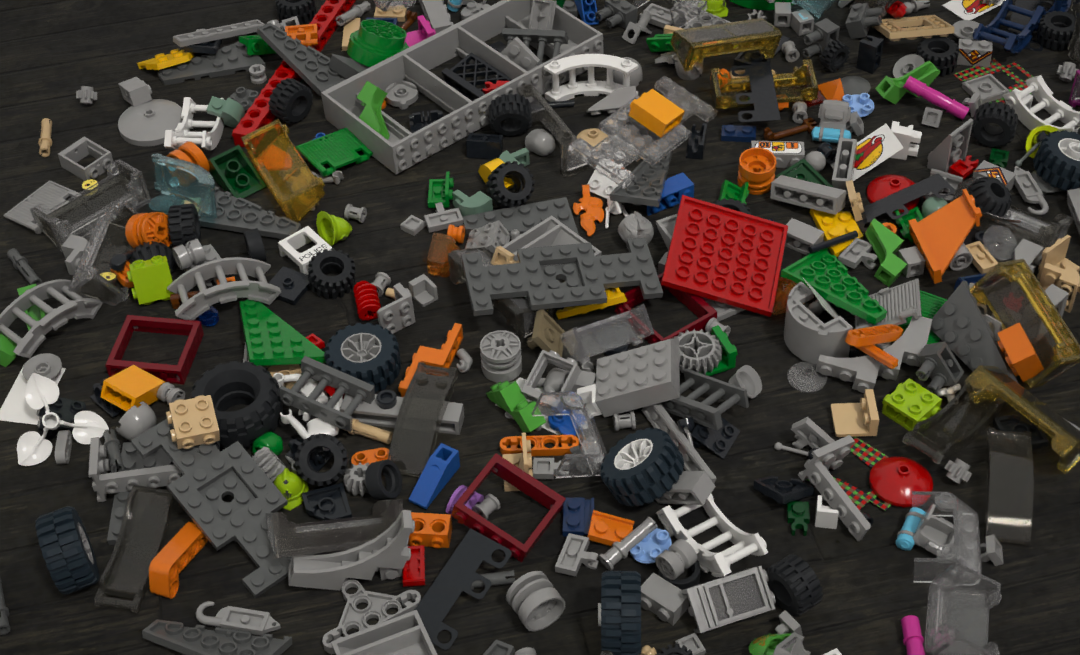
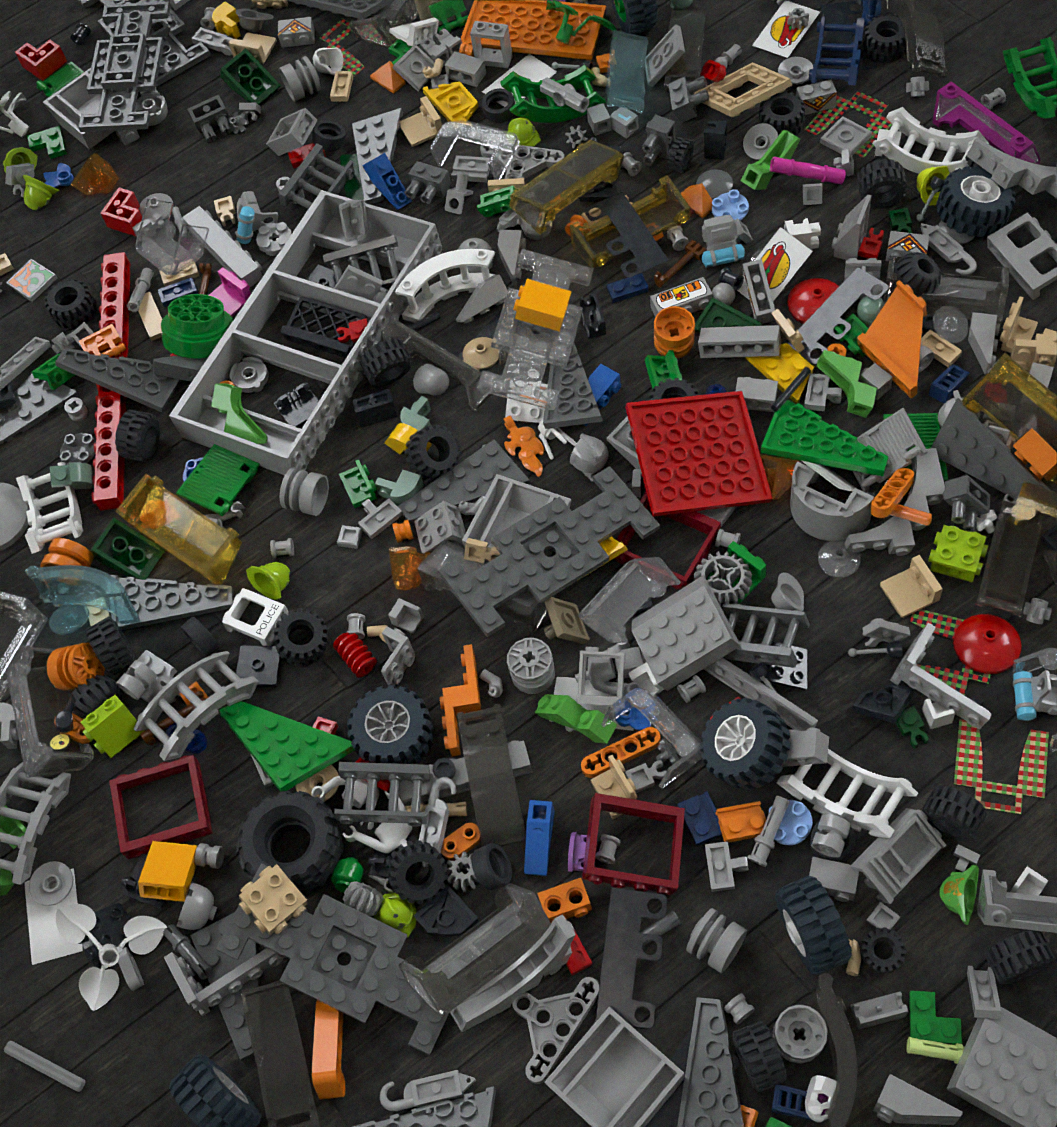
camera: 15 degrees left, 15 degrees up
none -> light grey wheel [280,468,329,516]
none -> light grey plate [419,777,456,867]
none -> light grey slope [497,230,526,286]
none -> piece [954,719,1049,814]

